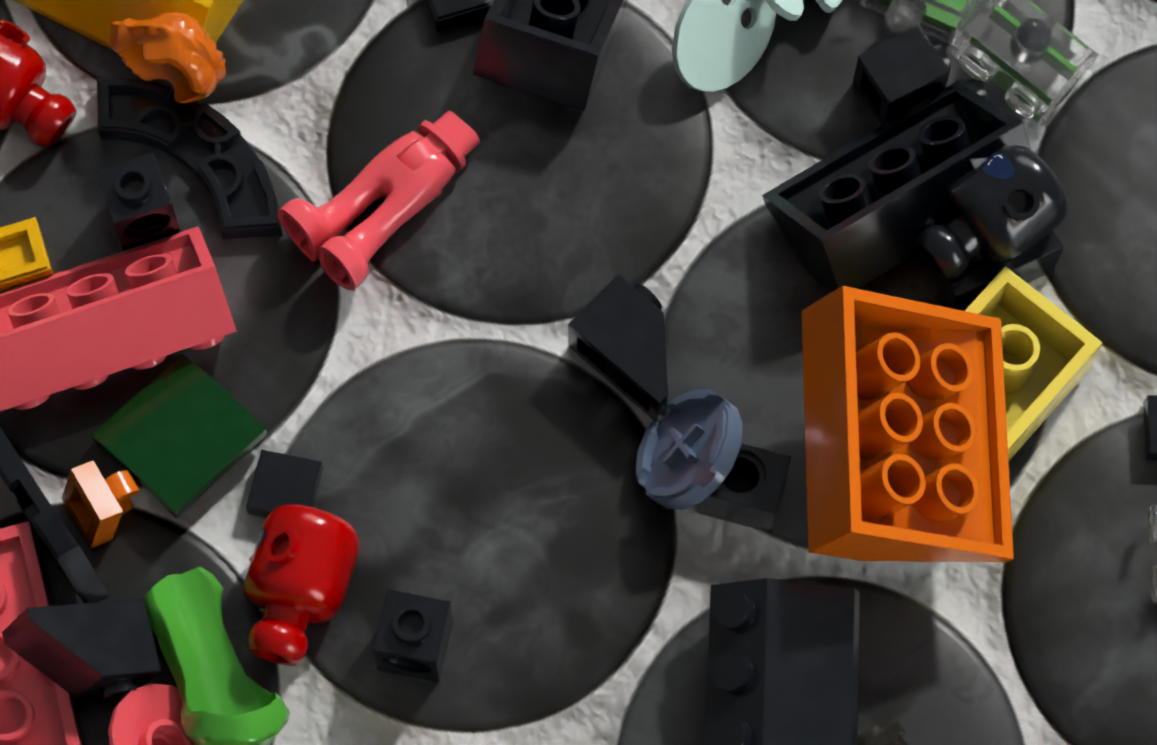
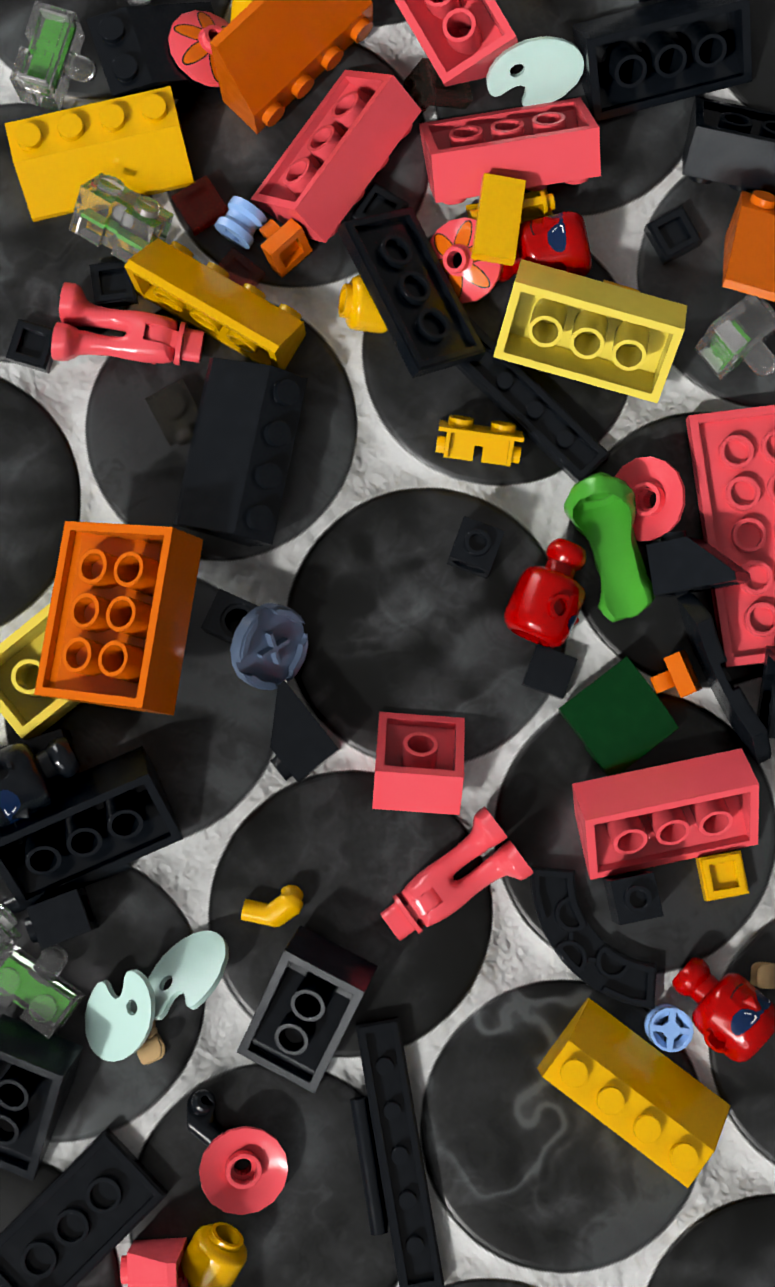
camera: 175 degrees left, 15 degrees up
orange hair [110,12,226,103] -> none
none -> yellow arm [241,885,304,927]
none -> coral slope [372,712,465,815]
none -> light blue wheel [643,1003,694,1052]

